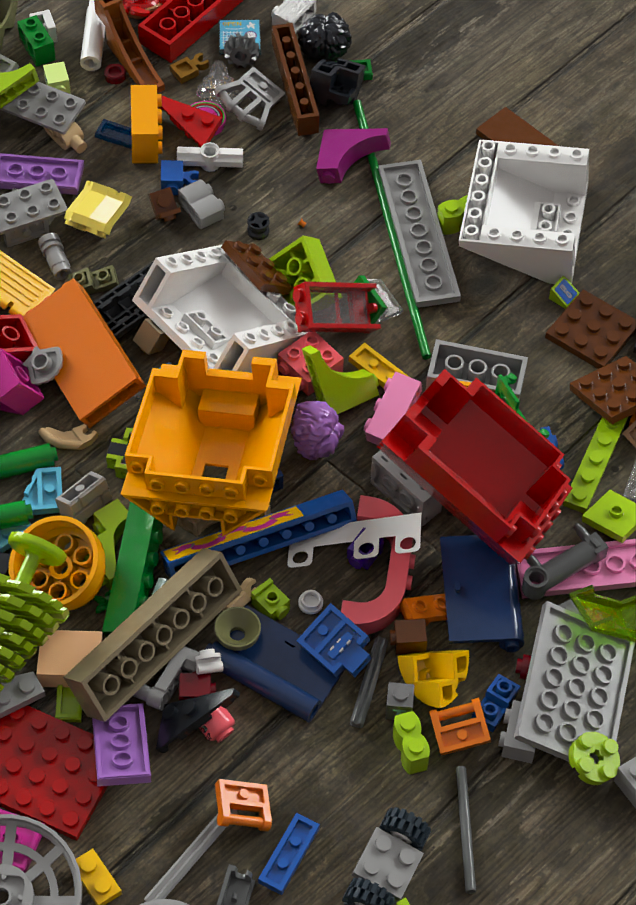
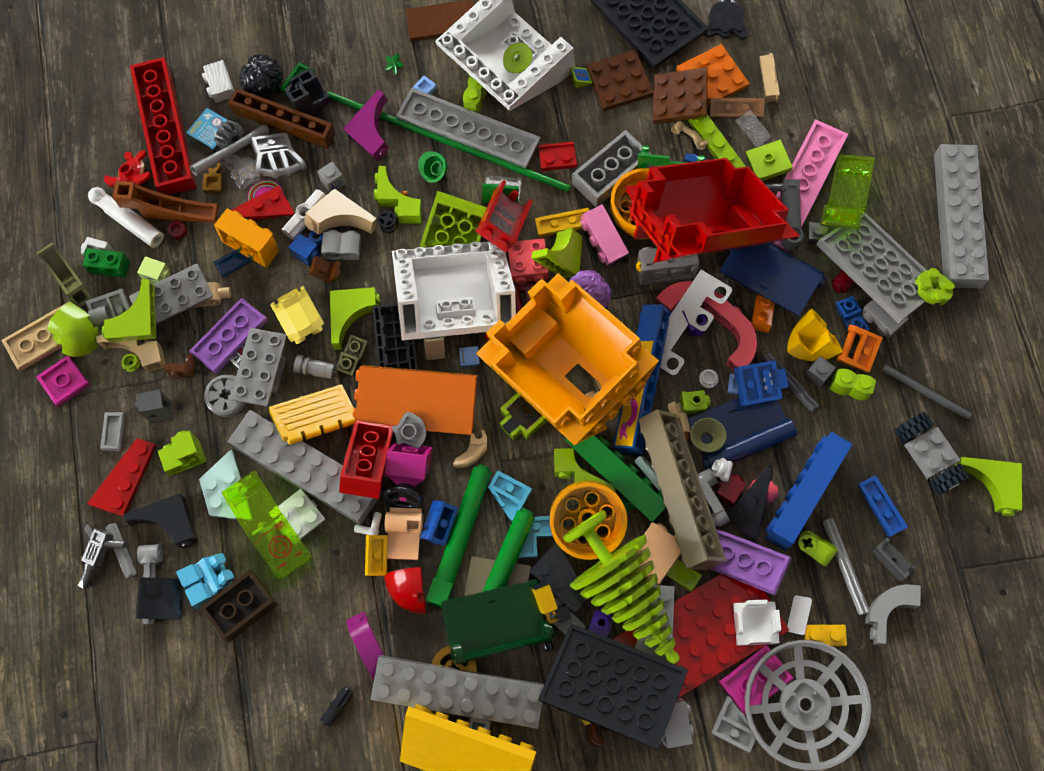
camera: 50 degrees left, 15 degrees up
light grey brick [55,471,113,524] -> none
orange plate [215,779,272,832] -> none
reddish brown plate [221,240,293,295] -> none
reddish brown brick [389,619,427,655] -> none
none -> light grey piece [190,124,270,176]
none -> arch [305,189,377,235]
none -> light grey brick [317,162,346,193]
none -> lime arch [330,287,381,350]
none -> lime arch [374,166,422,224]
none -> green plant [385,54,404,75]
none -> light blue tile [413,76,438,95]
none -> green piece [418,151,448,183]
none -> lime piece [503,42,532,73]
none -> red plate [538,141,577,172]
none -> tan piece [671,121,708,150]
none -> white panel [733,600,781,646]
none -> blue brick [765,432,852,551]
none -> white sticker [787,595,812,635]
none -> lime piece [798,531,838,567]

